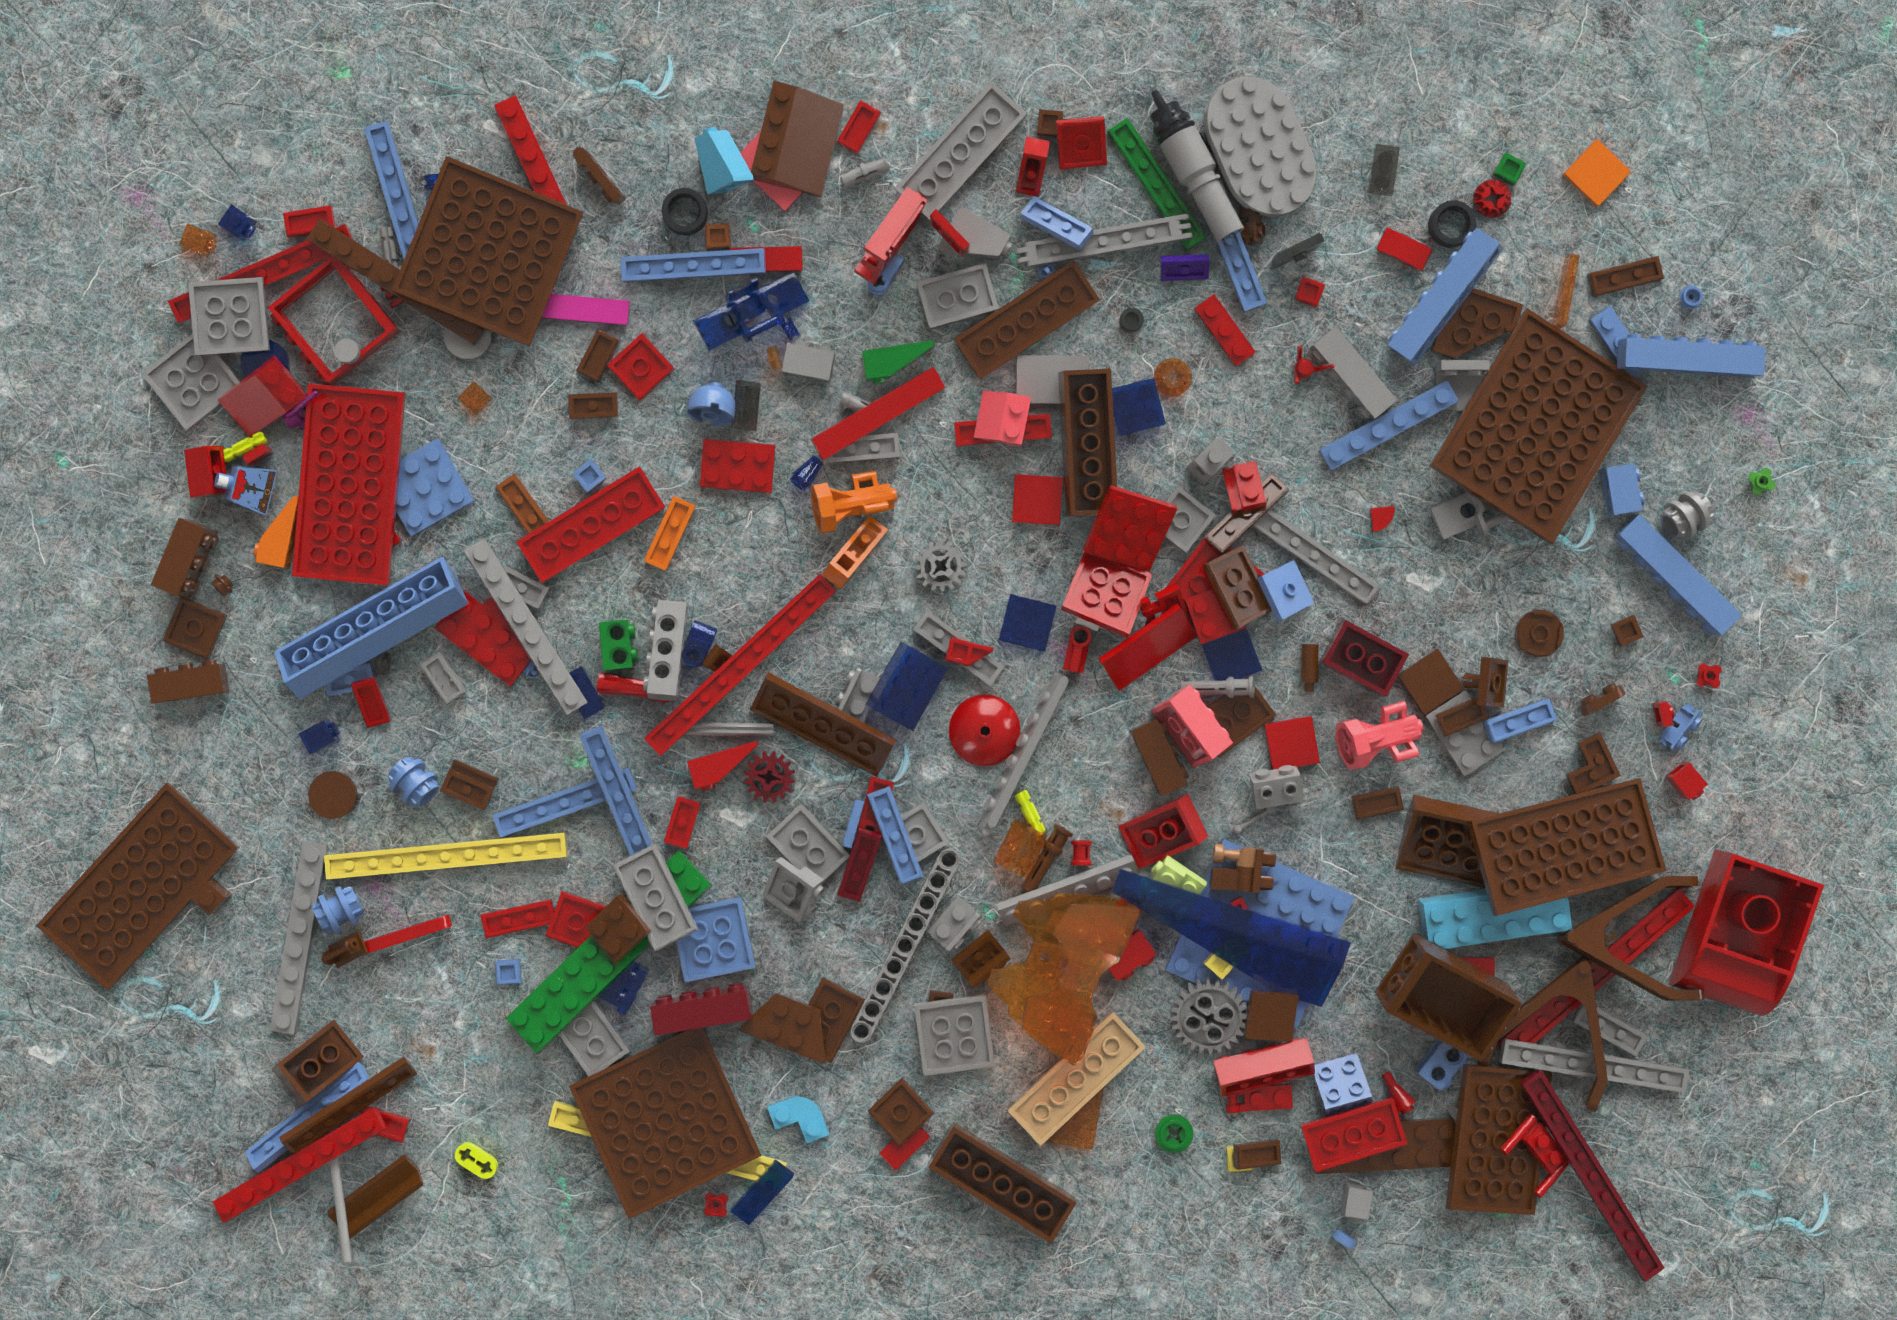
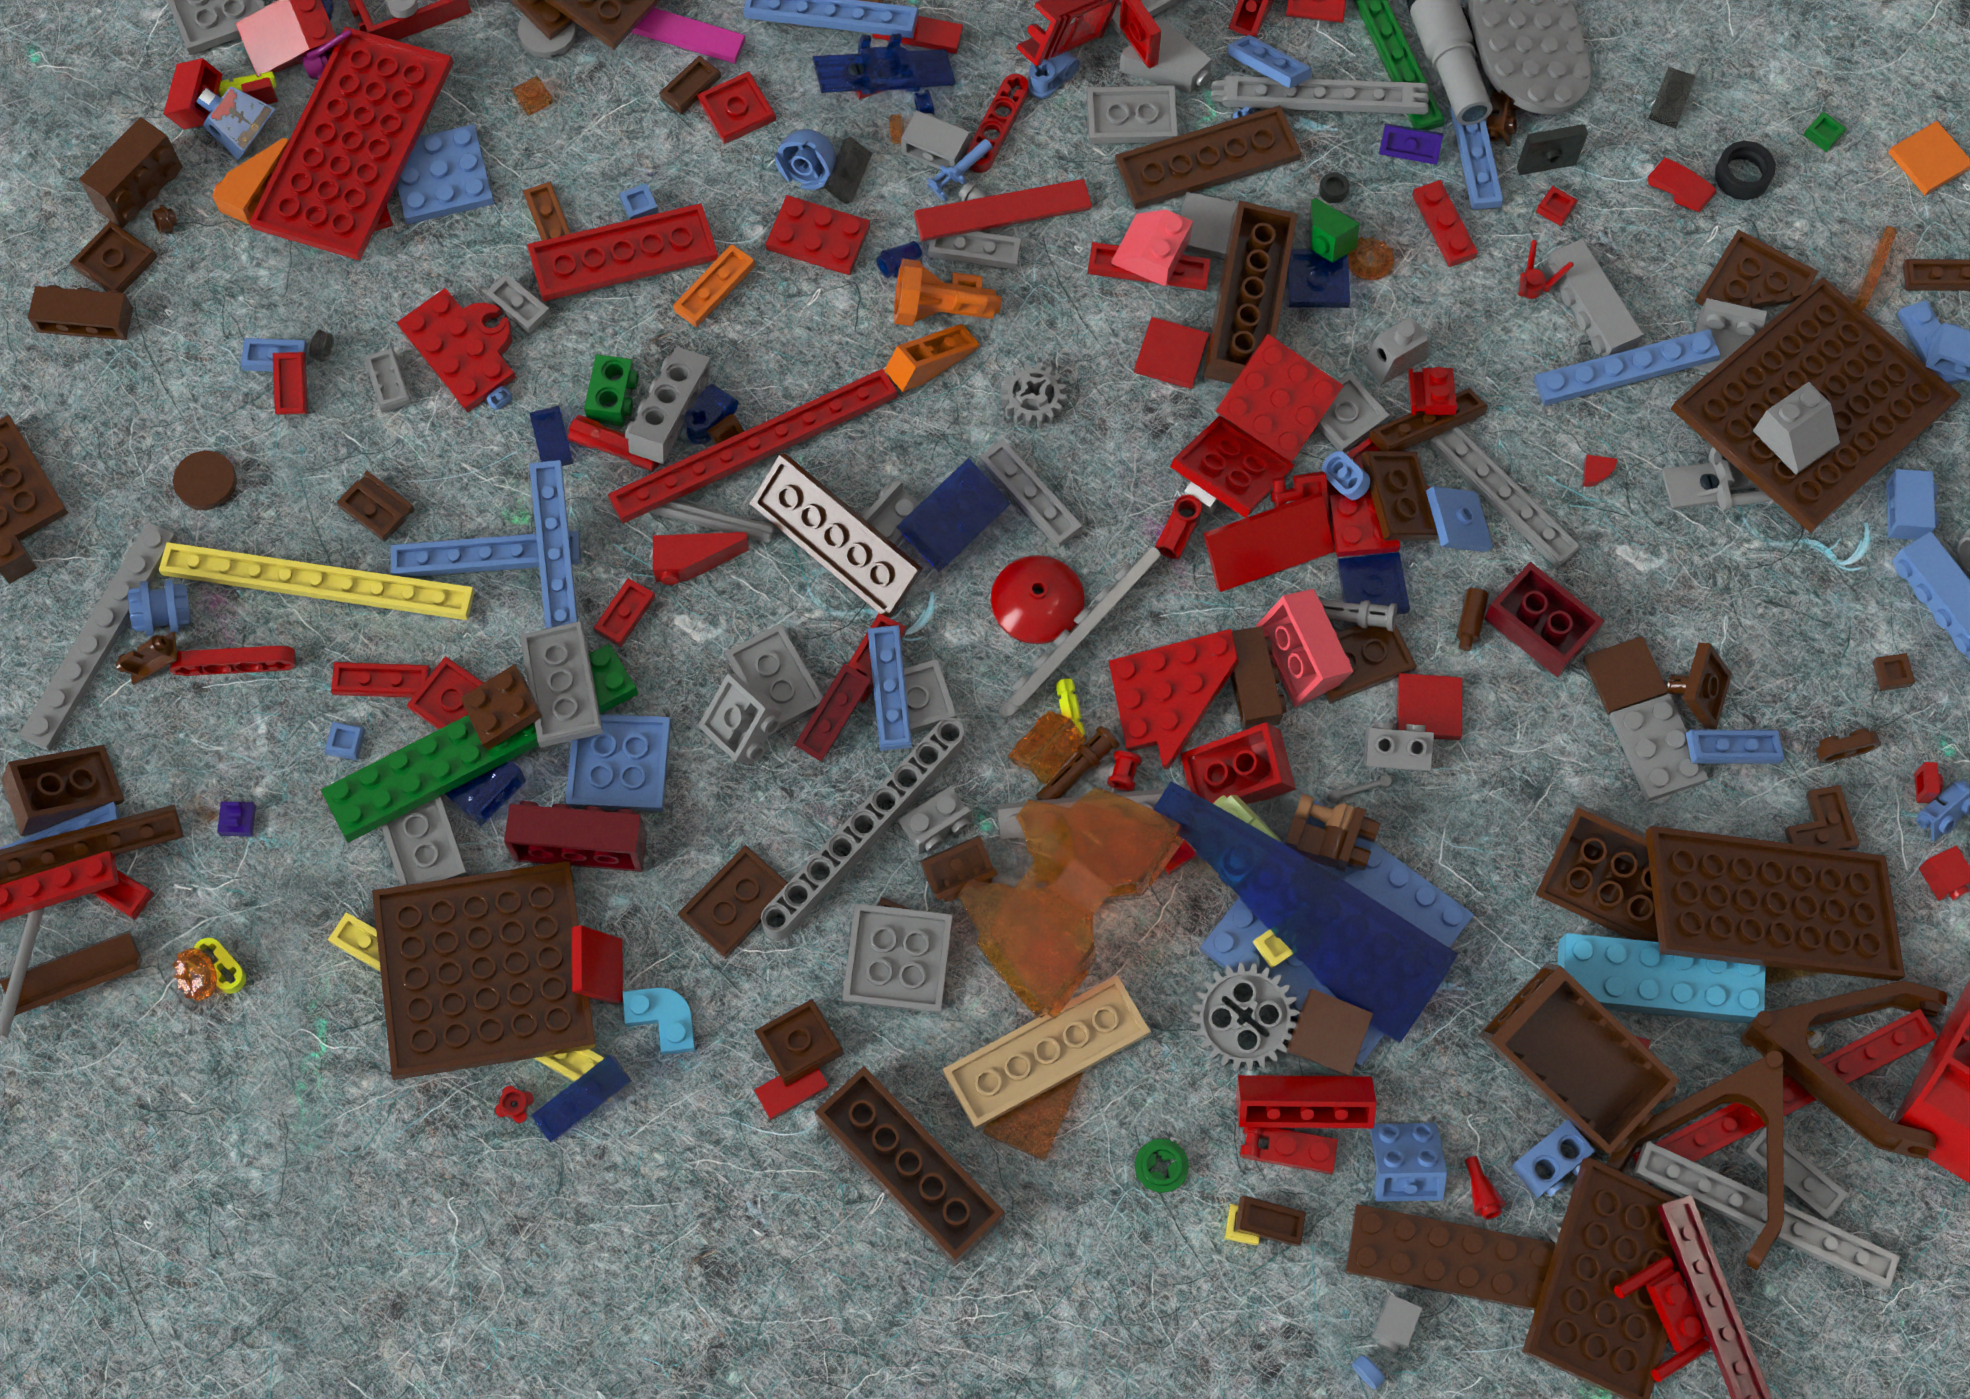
camera: 15 degrees right, 20 degrees down
medium blue brick [274,556,468,700] -> none
clear blue brick [298,719,340,755] -> none
medium blue piece [388,757,439,808] -> none
light grey plate [463,538,588,716] -> none
reddish brown plate [568,392,618,419] -> none
reddish brown wing [739,993,827,1064] -> none
dark red gear [743,751,795,803] -> none
medium blue tile [843,798,865,848] -> none
green slope [862,340,934,385] -> none
red tile [945,637,994,666] -> none
clear blue tile [999,594,1057,652] -> none
red brick [1099,928,1156,981] -> none
red plate [1300,1097,1407,1172] -> none
coral piece [1335,701,1423,770] -> none
reddish brown tile [1351,786,1404,820] -> none
medium blue brick [1388,227,1503,366] -> none
reddish brown tile [1435,696,1489,737] -> none
red gear [1473,180,1512,218] -> none
reddish brown tile [1515,610,1564,657] -> none
none -> clear orange gear [172,948,217,1002]
none -> dark purple tile [217,801,256,837]
none -> red tile [572,925,623,1004]
none -> medium blue piece [926,139,993,202]
none -> red beam [966,73,1029,173]
none -> red wing [1108,629,1239,769]
none -> green slope [1309,198,1360,263]
none -> medium blue plate [1322,451,1370,500]
none -> light grey slope [1753,382,1840,475]

